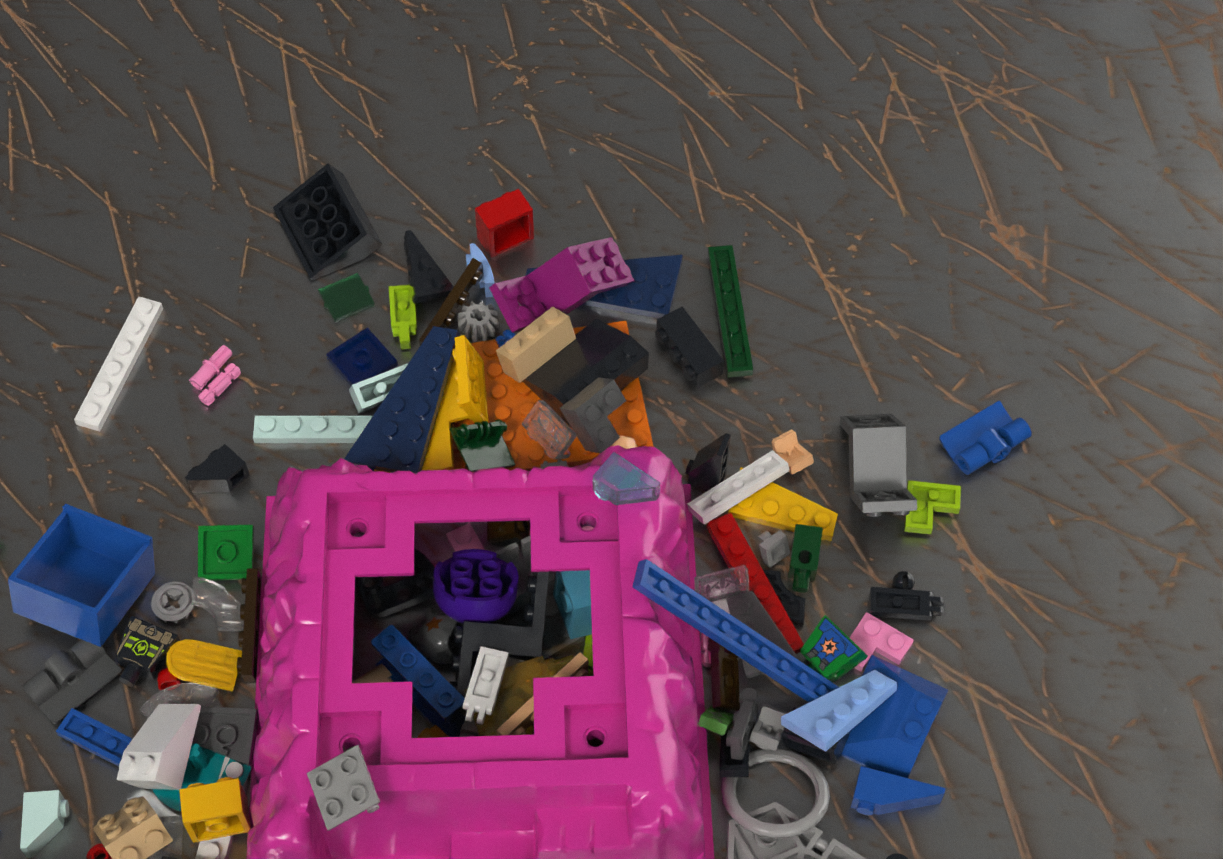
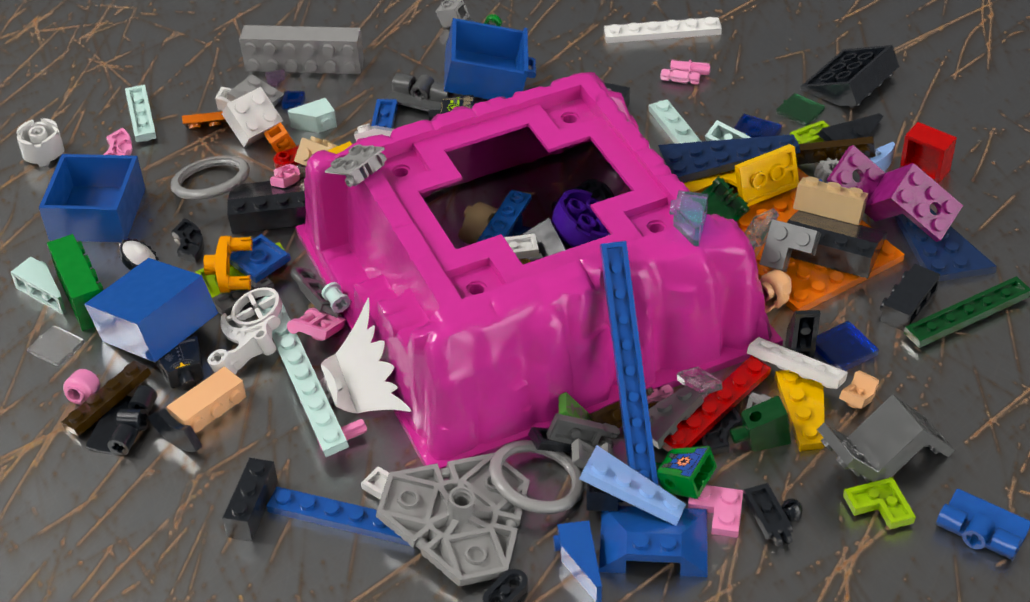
camera: 70 degrees right, 15 degrees down
none -> clear blue tile [815,321,879,371]

